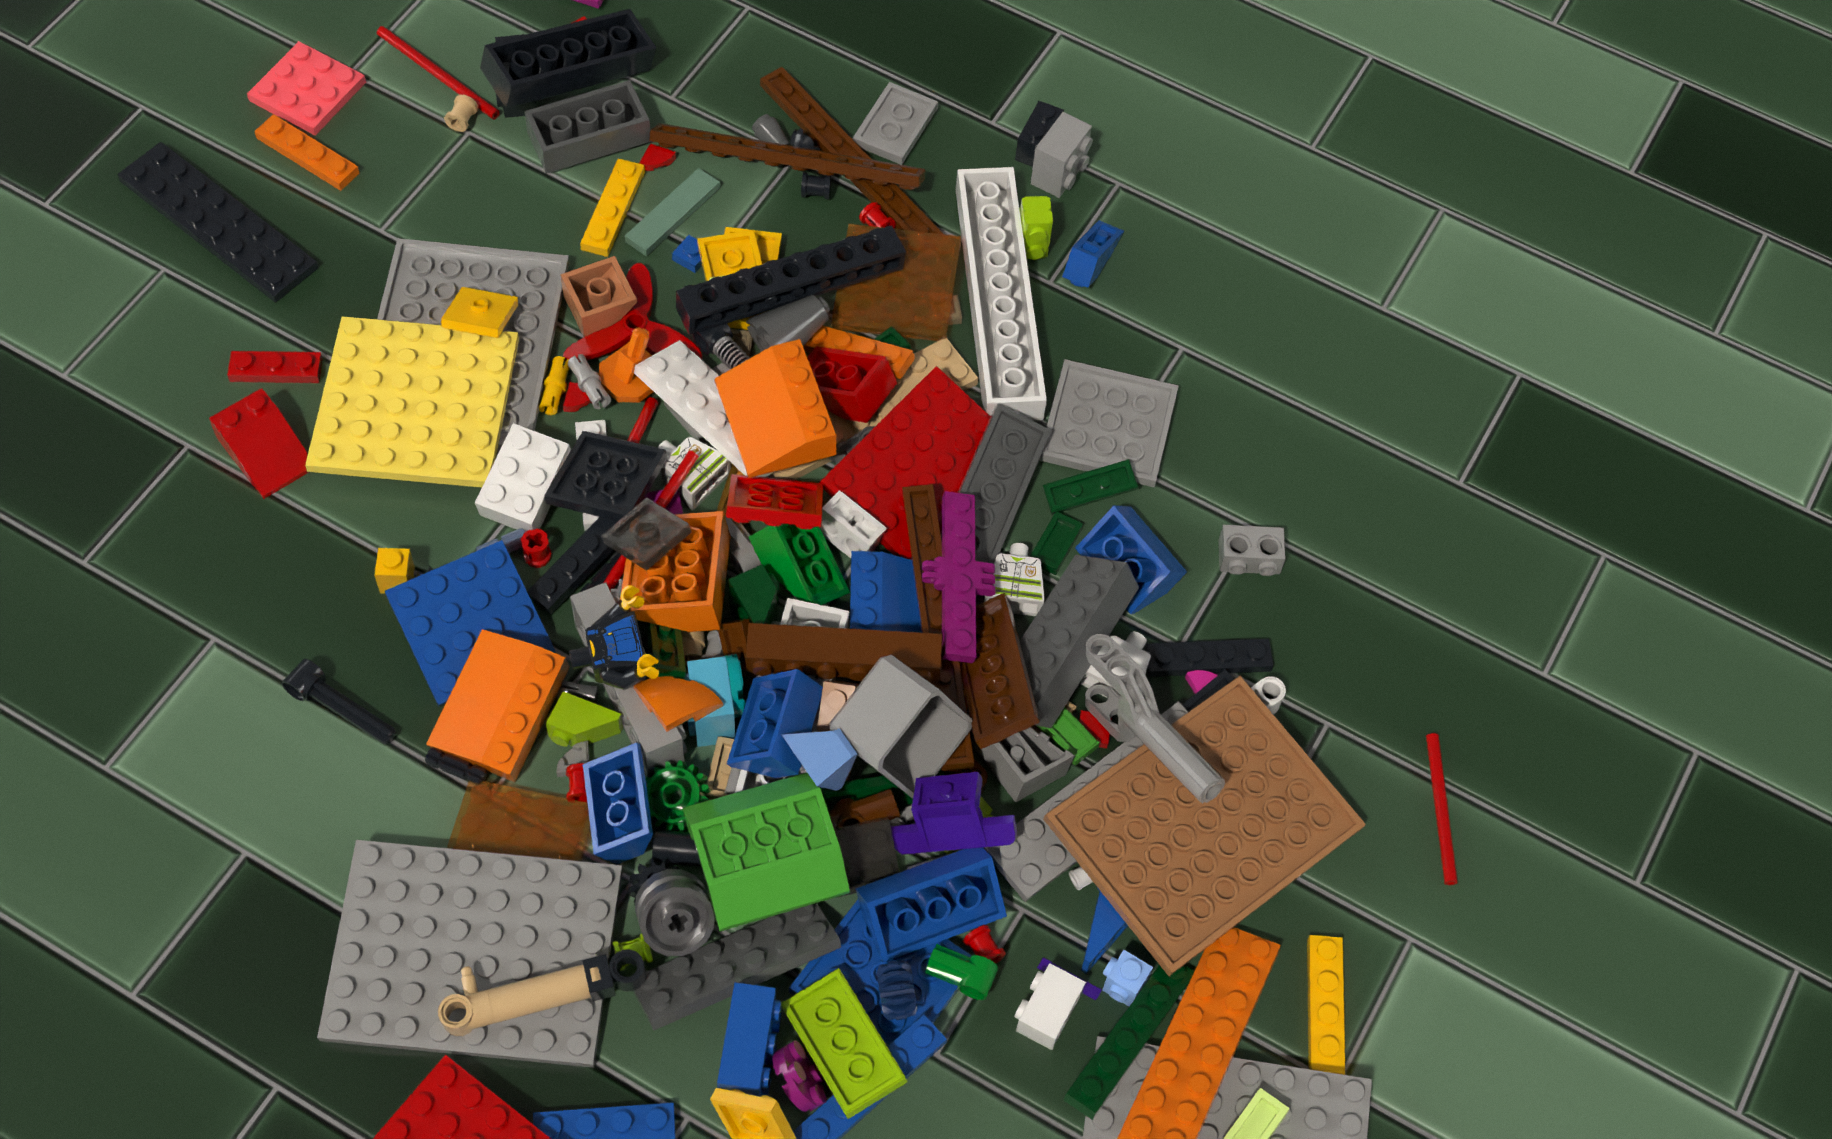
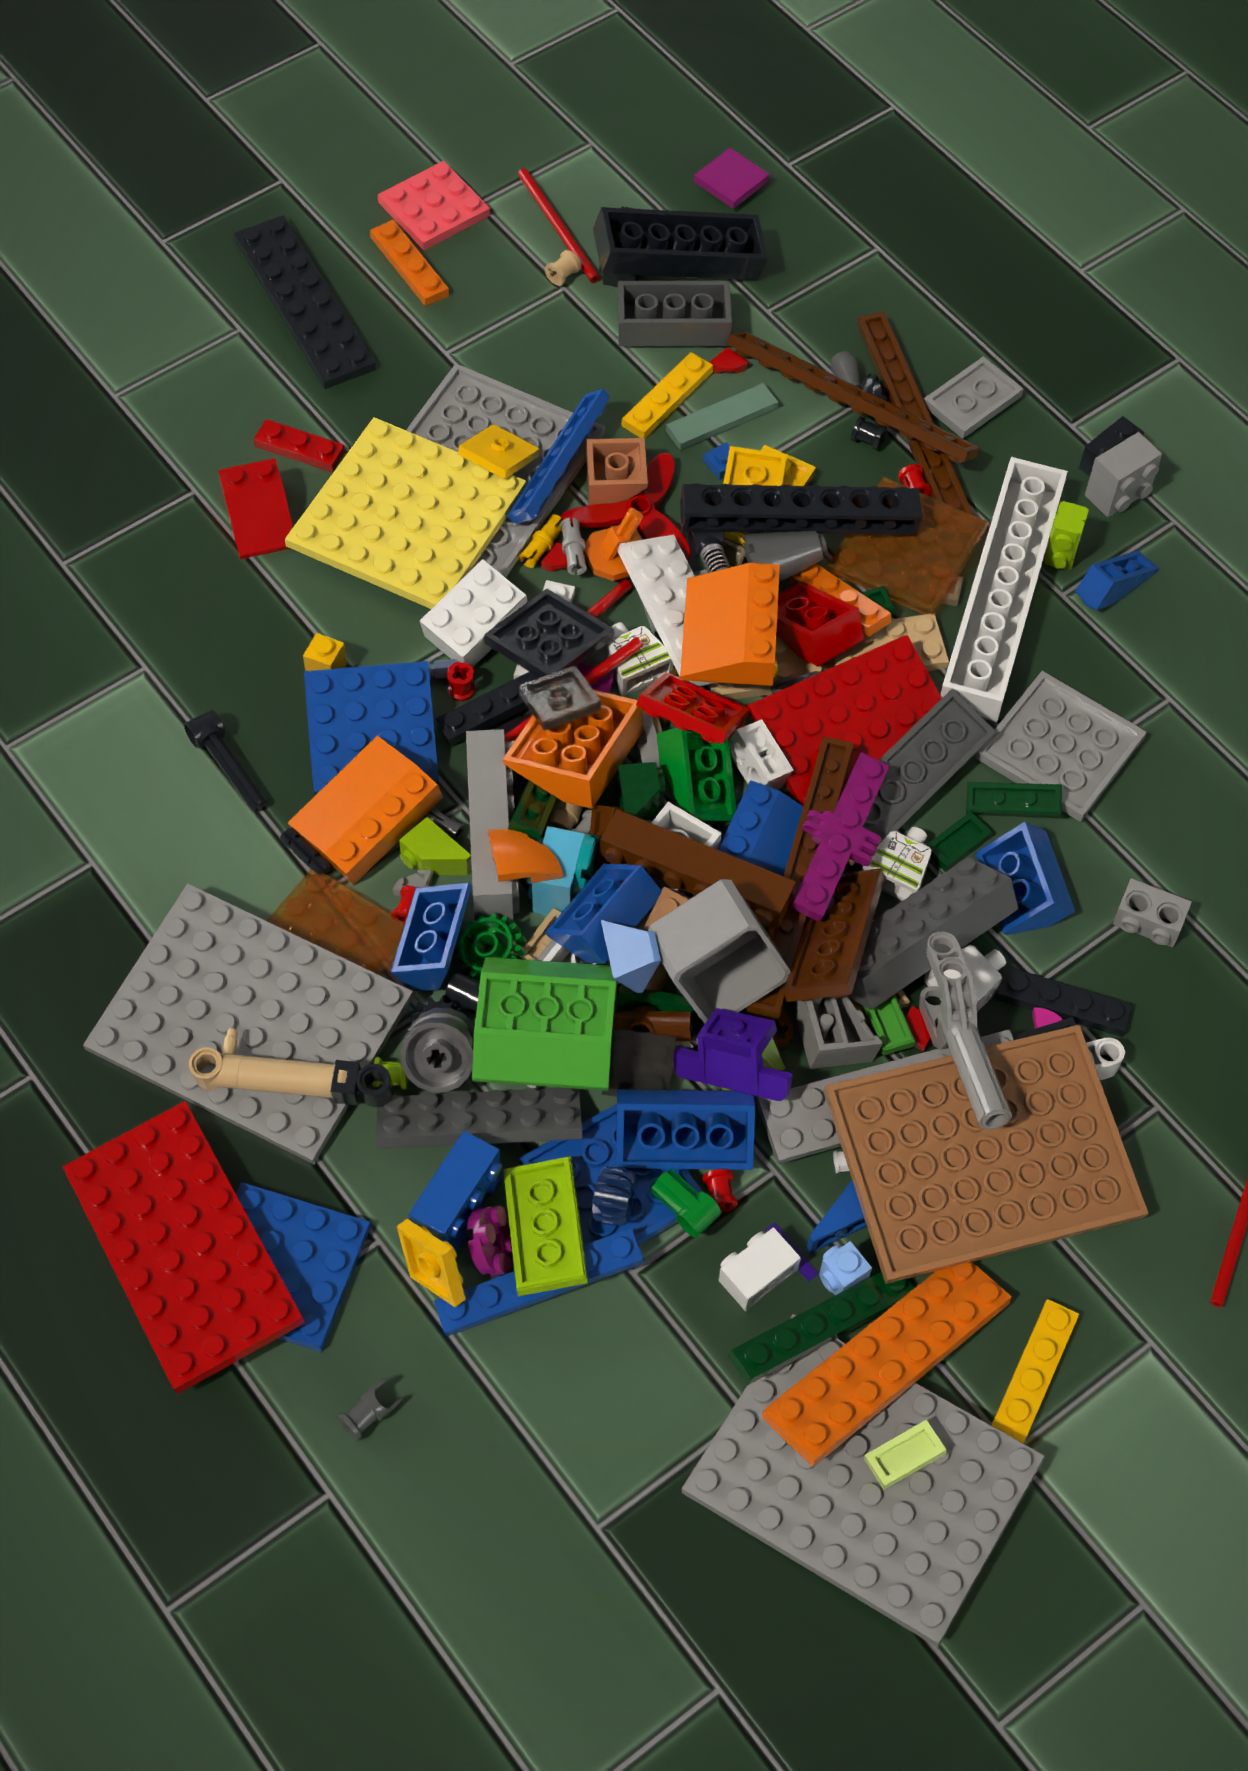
camera: 25 degrees right, 0 degrees up
torso [569,585,659,690] -> none
none -> blue plate [507,389,610,524]

